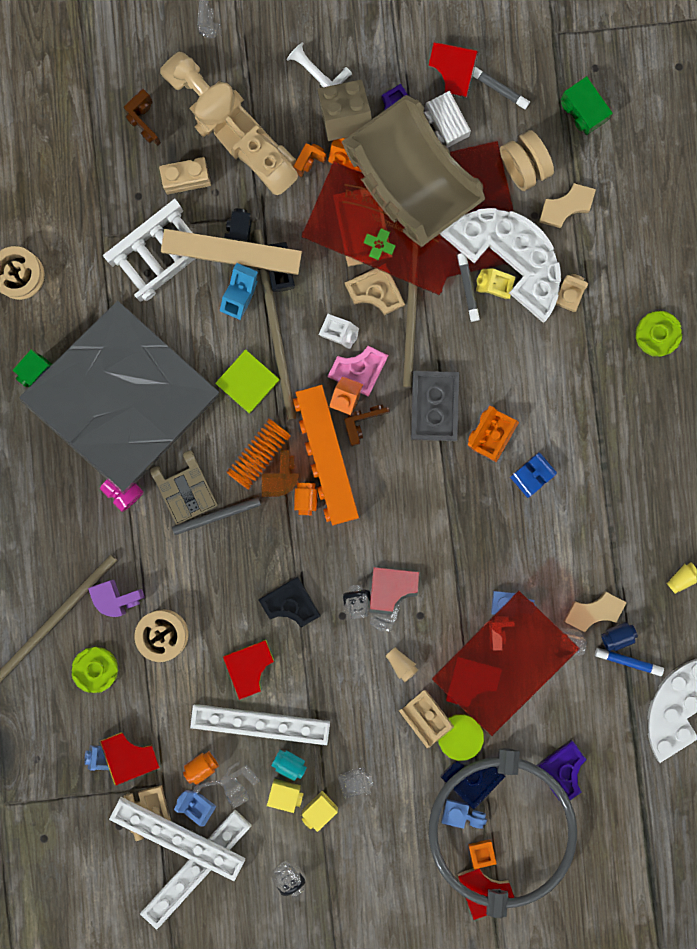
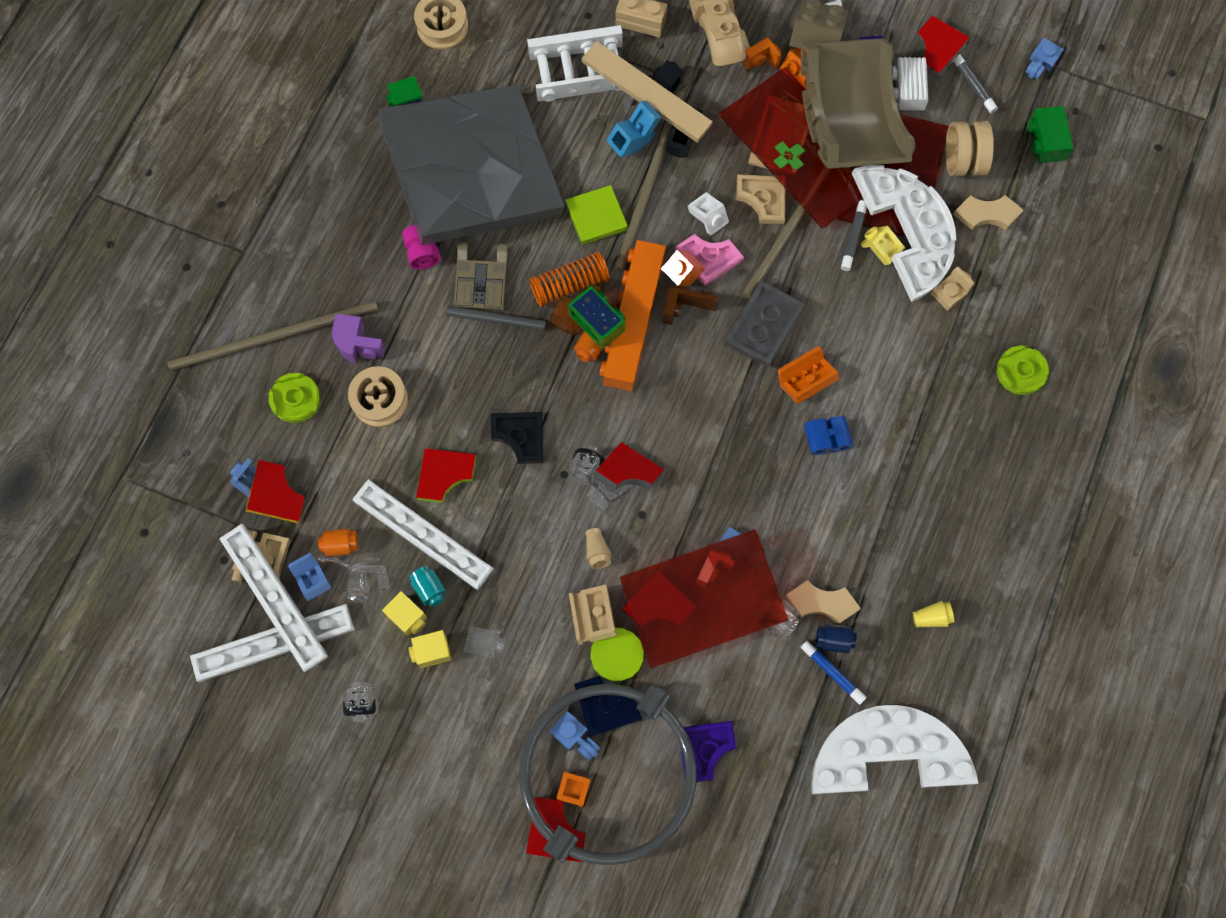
camera: 25 degrees right, 15 degrees down
none -> brick [568,286,626,350]
none -> medium blue plate [1025,38,1064,80]

